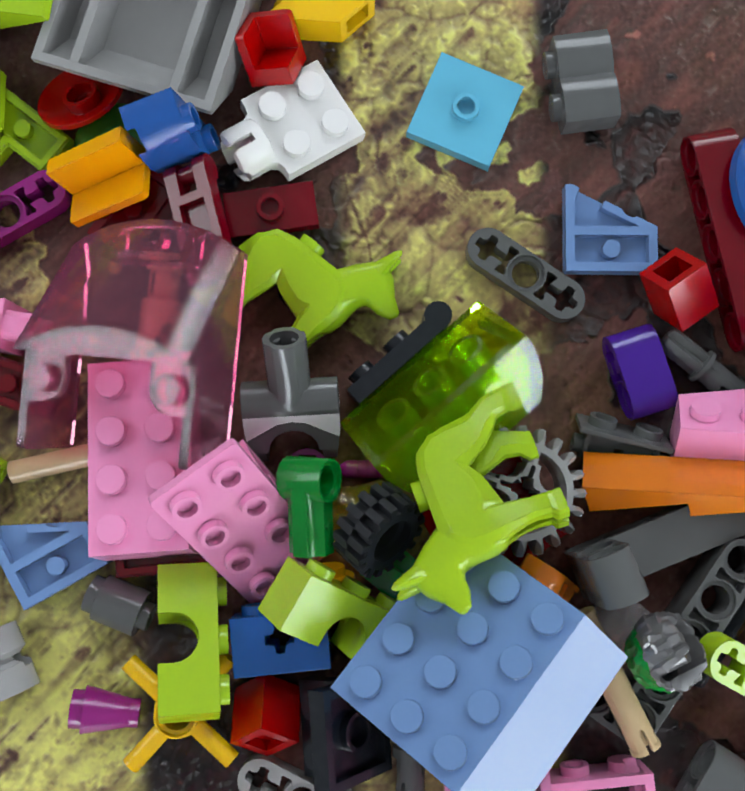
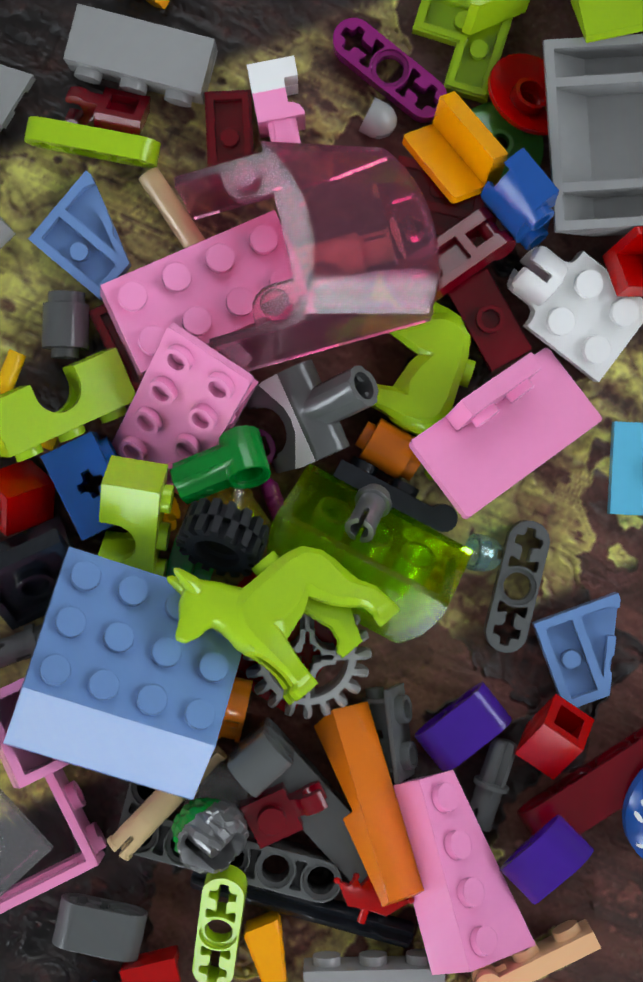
camera: 70 degrees right, 5 degrees up
none -> dark red plate [240,780,328,849]
none -> flat silver pin [345,484,392,543]
none -> orange brick [355,418,421,481]
none -> light grey hinge [359,97,397,139]
none -> bright pink bracket [409,348,602,519]
none -> clear light blue hinge [464,534,503,572]

